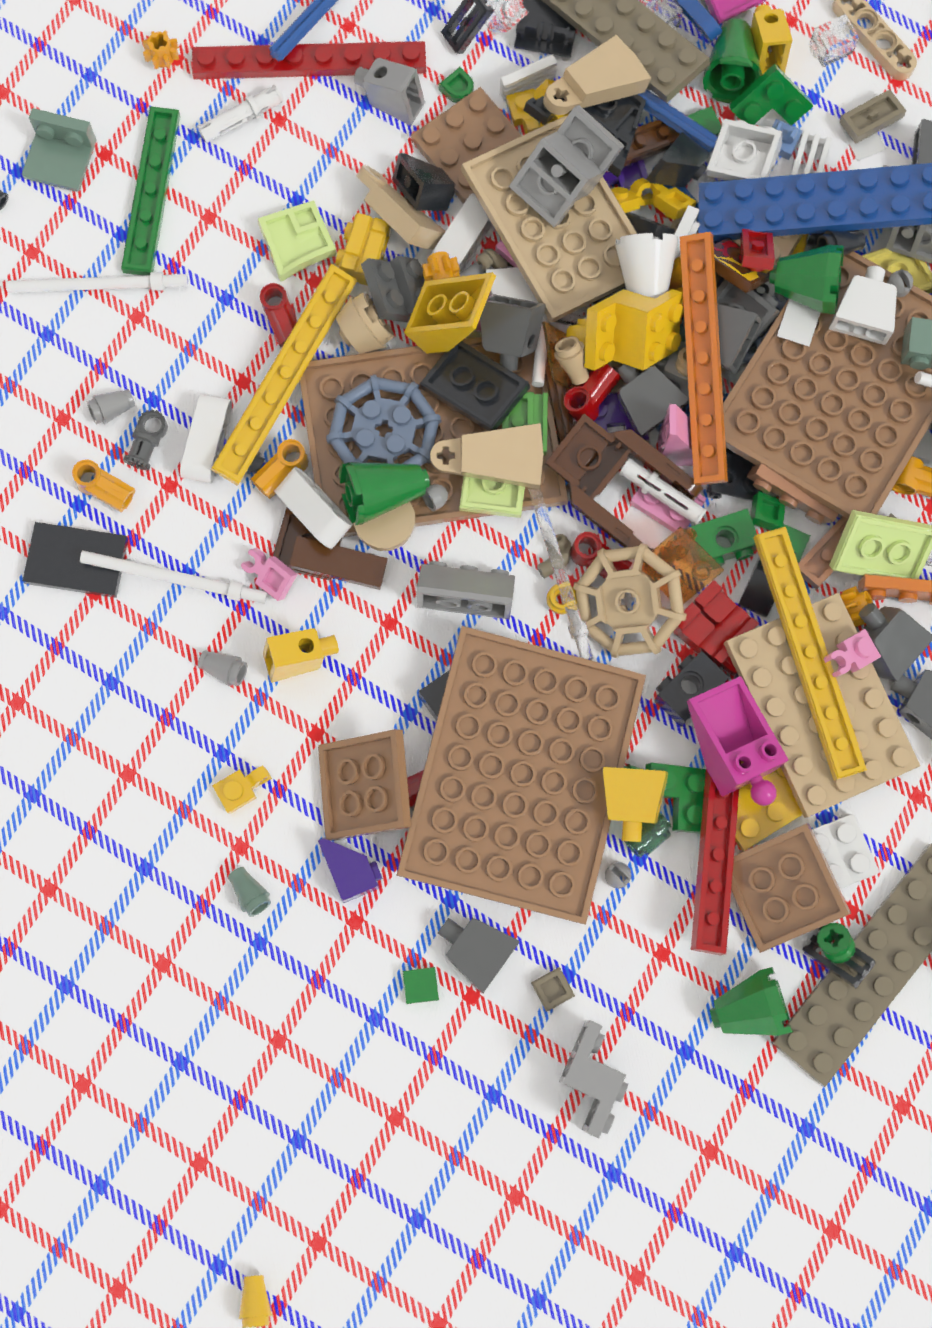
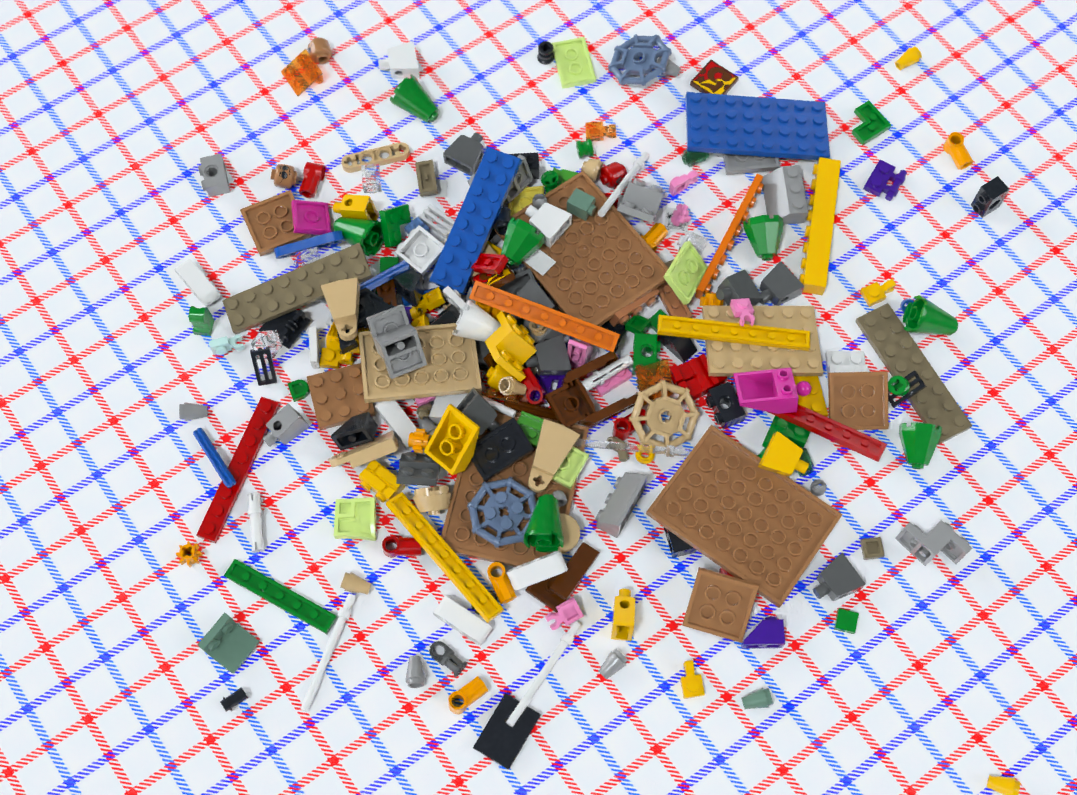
camera: 65 degrees left, 10 degrees down
none -> tan cone [340,572,372,595]

